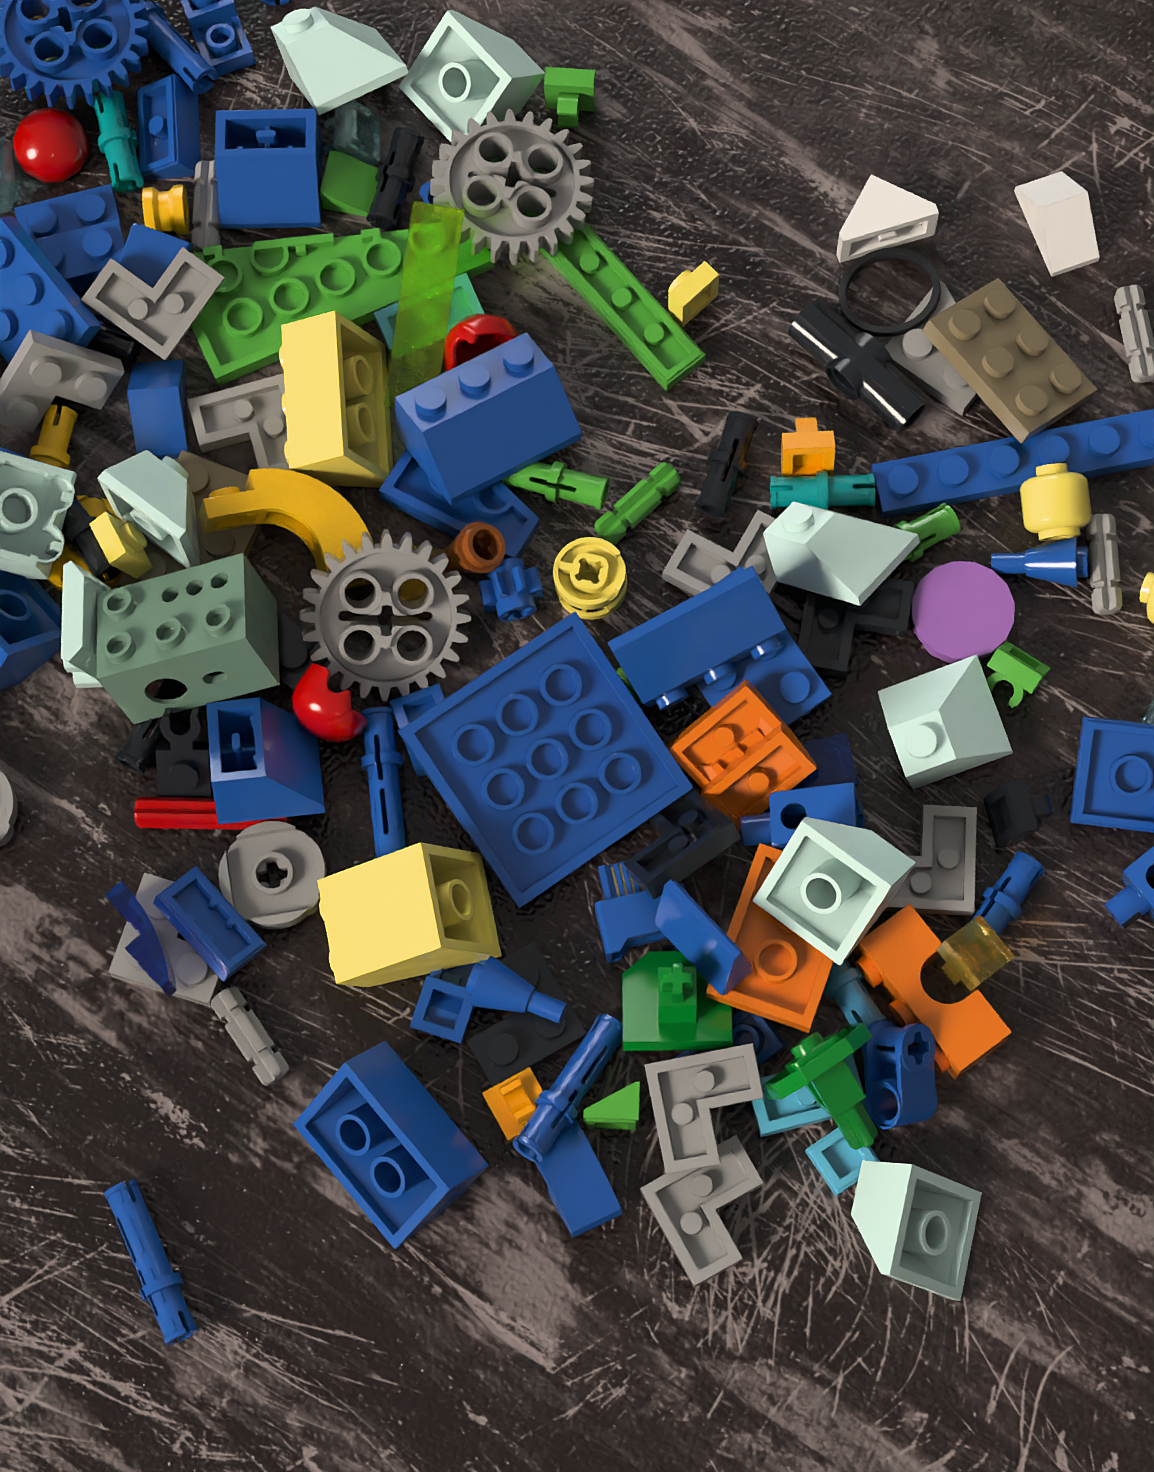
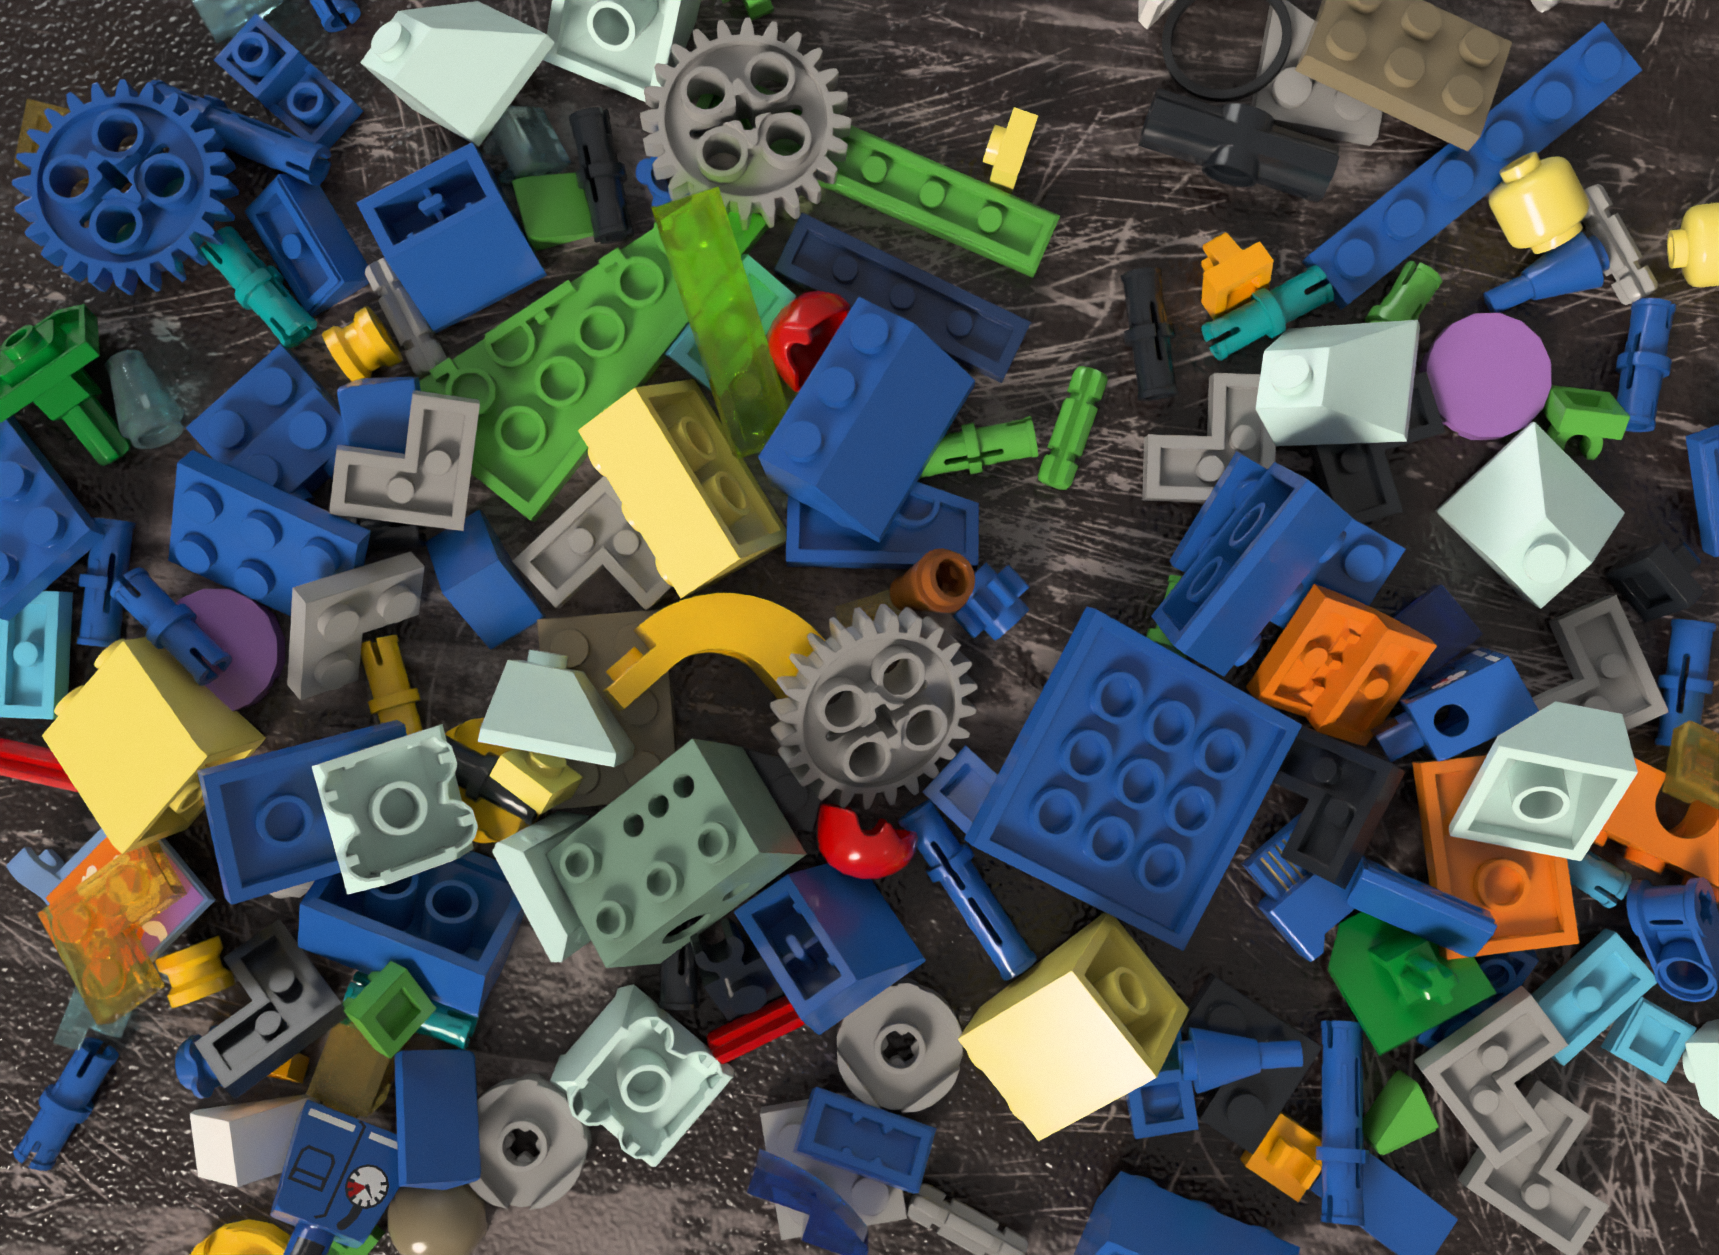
camera: 30 degrees left, 15 degrees up
red hair [13,107,89,183] -> none
light yellow wheel [553,537,627,620] -> none
green piece [762,1023,878,1150] -> none
none -> light aqua slope [550,984,735,1167]
none -> dark blue plate [774,212,1031,383]
none -> blue pin [1615,298,1676,432]

